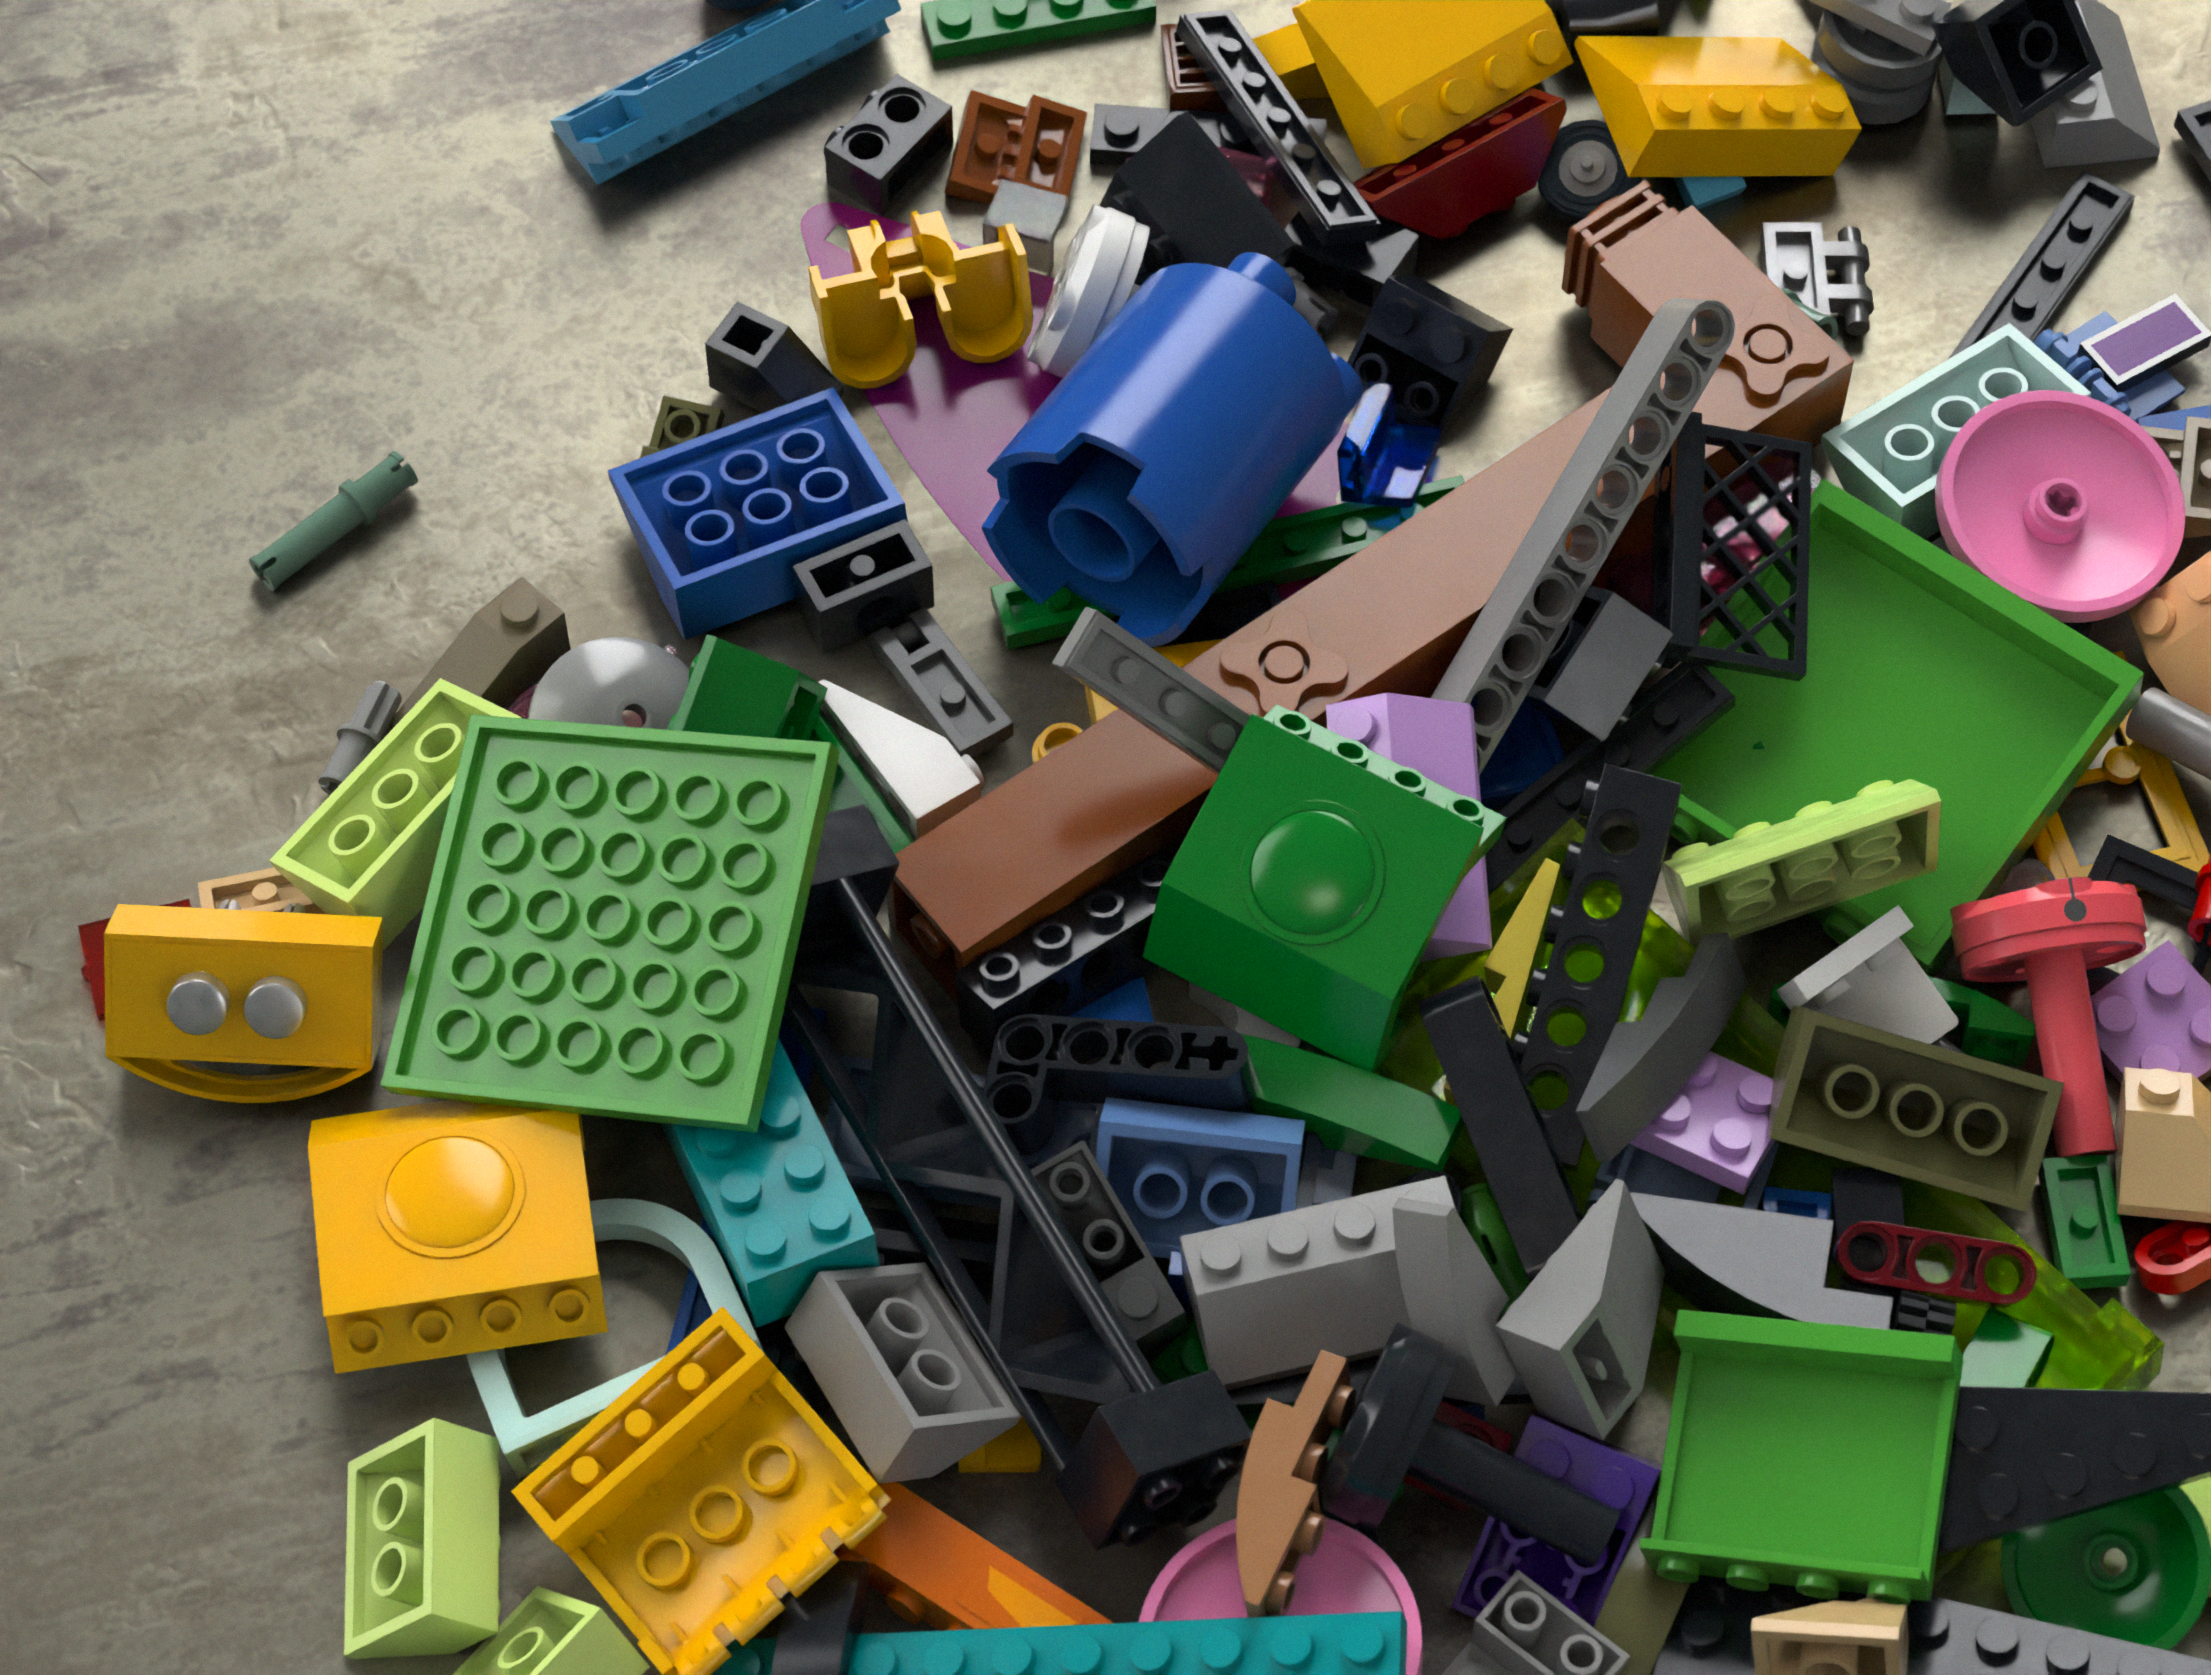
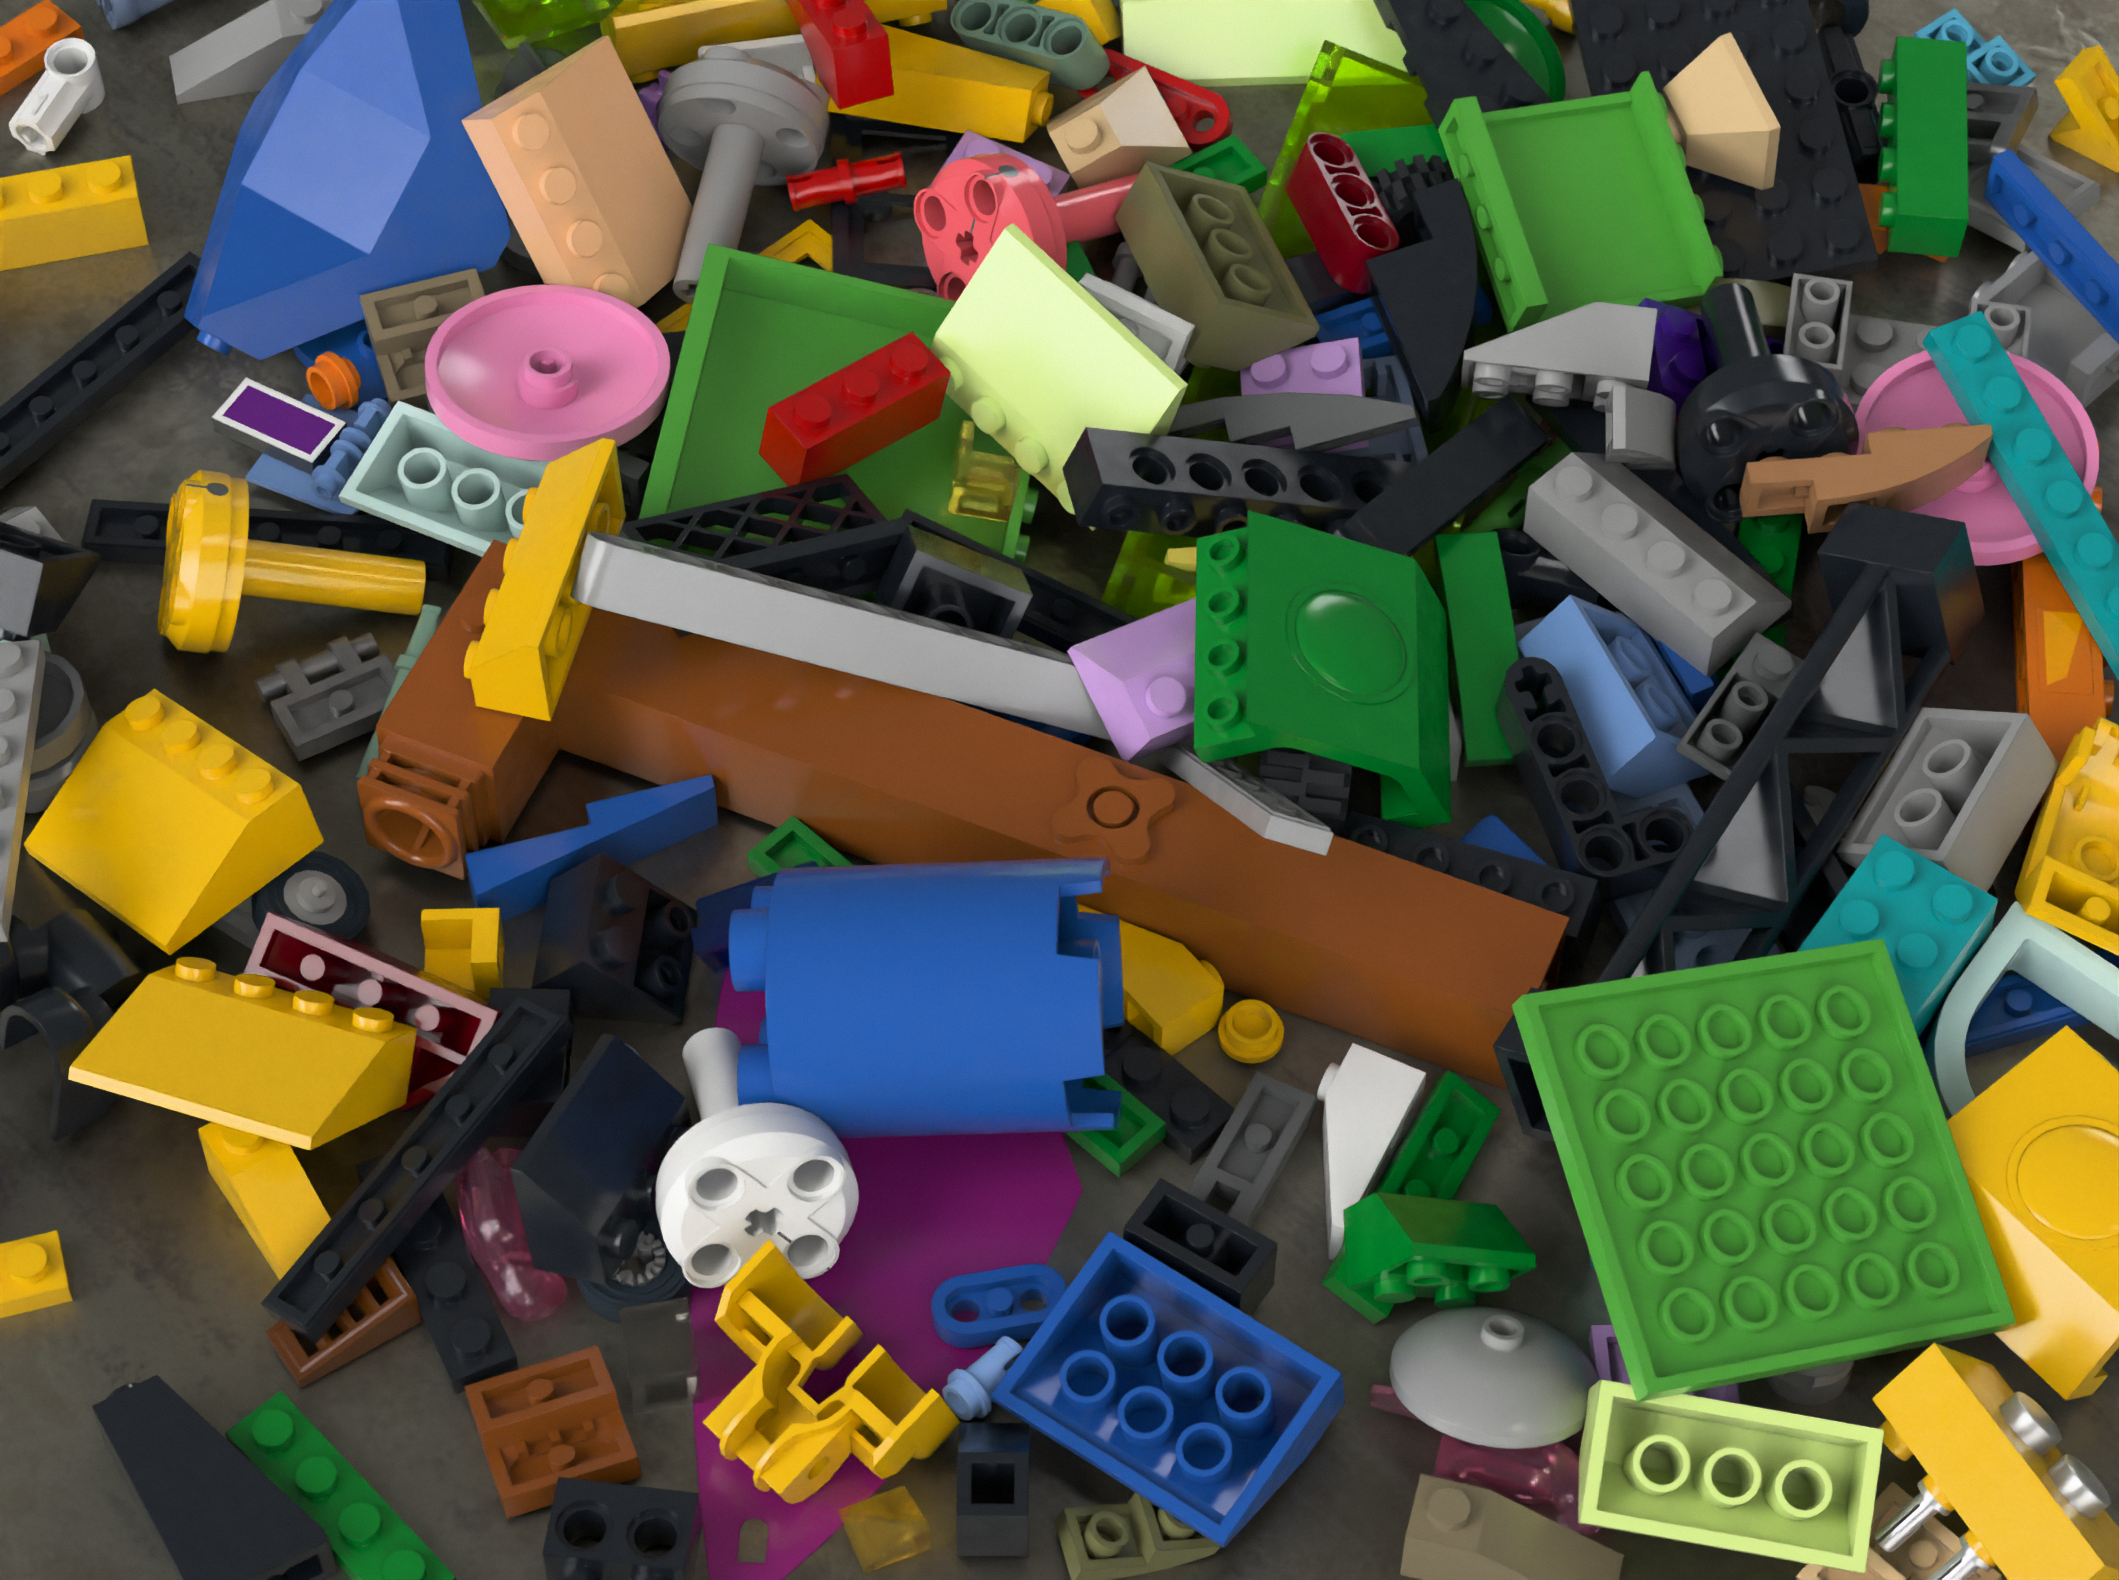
camera: 120 degrees left, 5 degrees down
none -> yellow piece [157,470,426,654]
none -> orange plate [306,351,361,411]
none -> yellow panel [421,908,505,999]
none -> yellow slope [464,438,626,722]
none -> blue slope [465,774,718,923]
none -> red brick [759,331,951,486]
none -> clear yellow slope [838,1485,930,1574]
none -> blue plate [931,1264,1067,1348]
none -> light blue pin [942,1336,1023,1421]
none -> clear yellow panel [947,420,1021,523]
none -> black plate [1105,1030,1235,1165]

